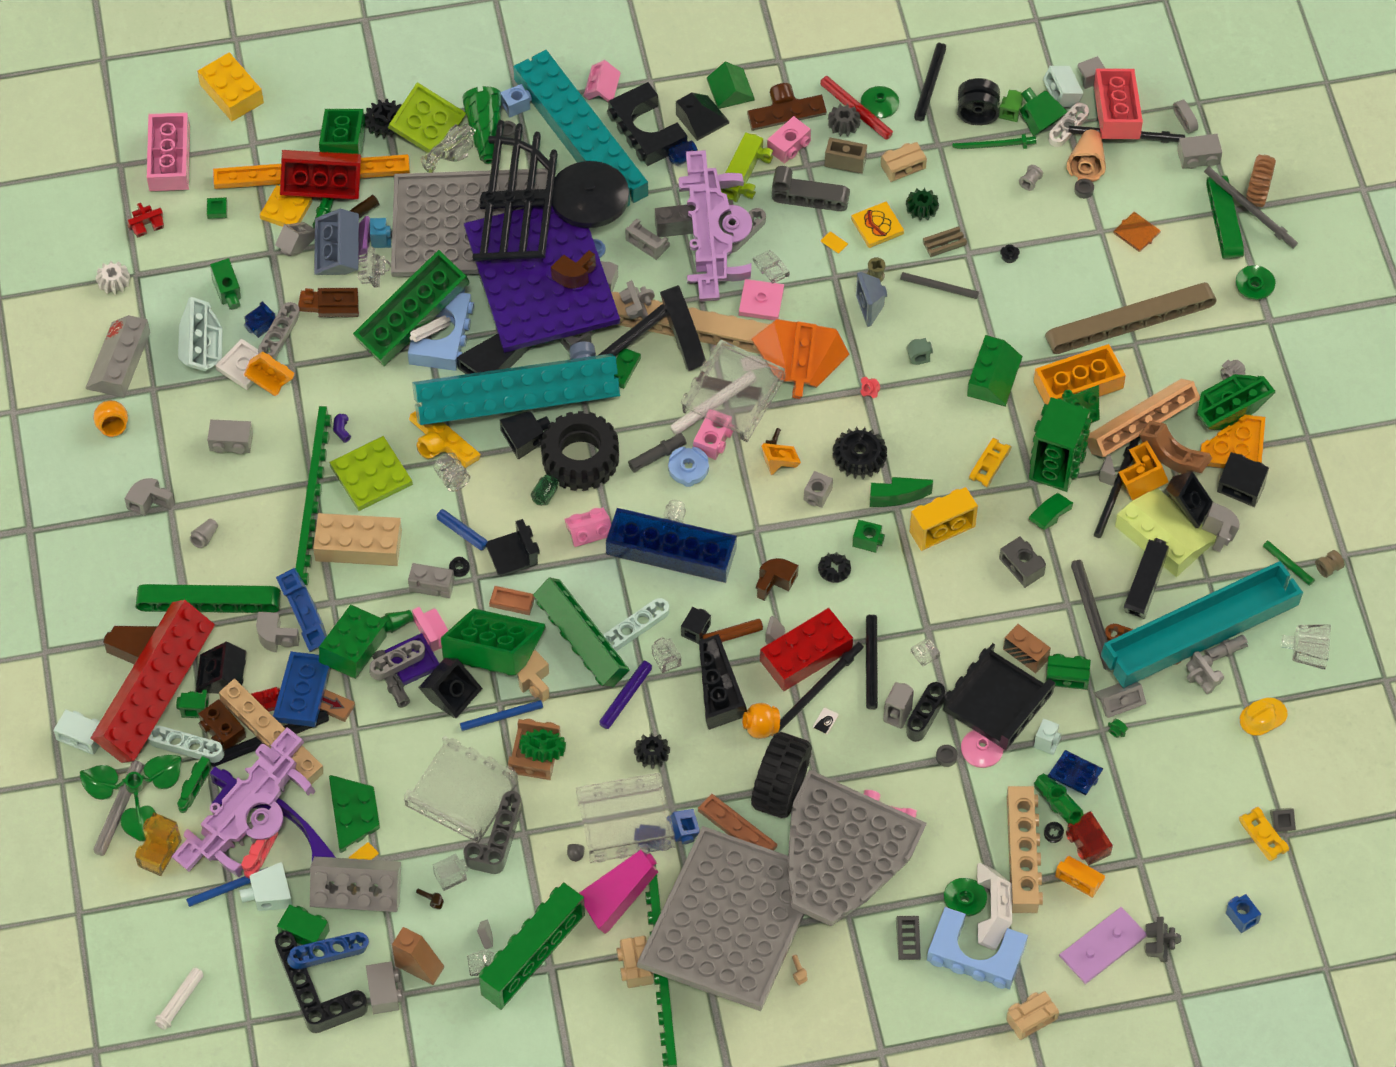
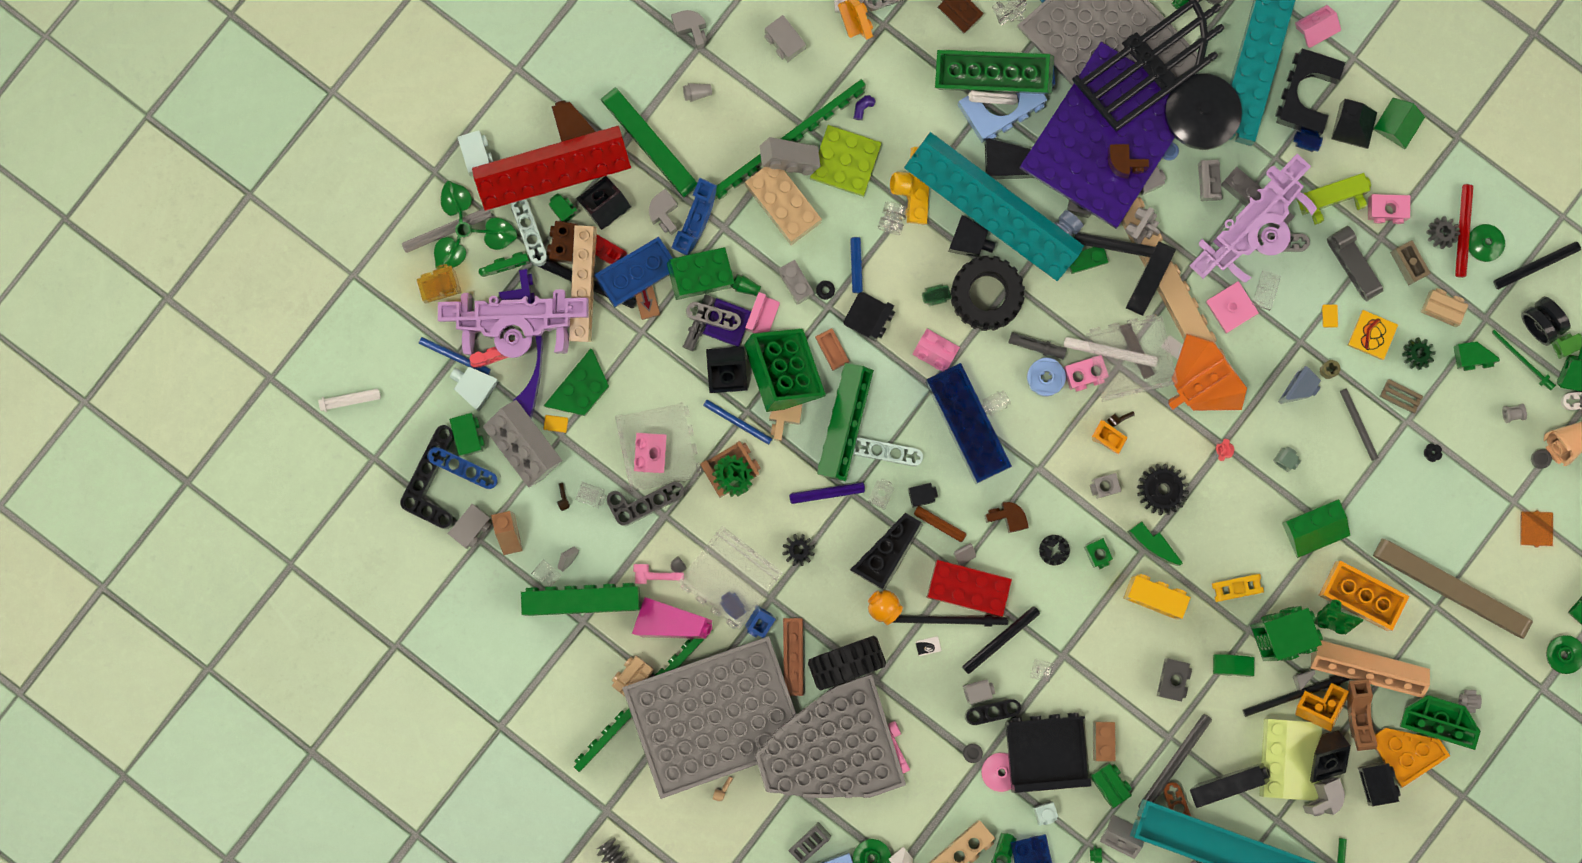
camera: 45 degrees right, 25 degrees up
reddish brown plate [747,83,827,131] -> none
none -> bright pink brick [633,564,684,584]
none -> bright pink brick [634,433,667,473]
none -> light grey brick [760,137,820,175]
none -> green slope [1453,342,1500,371]

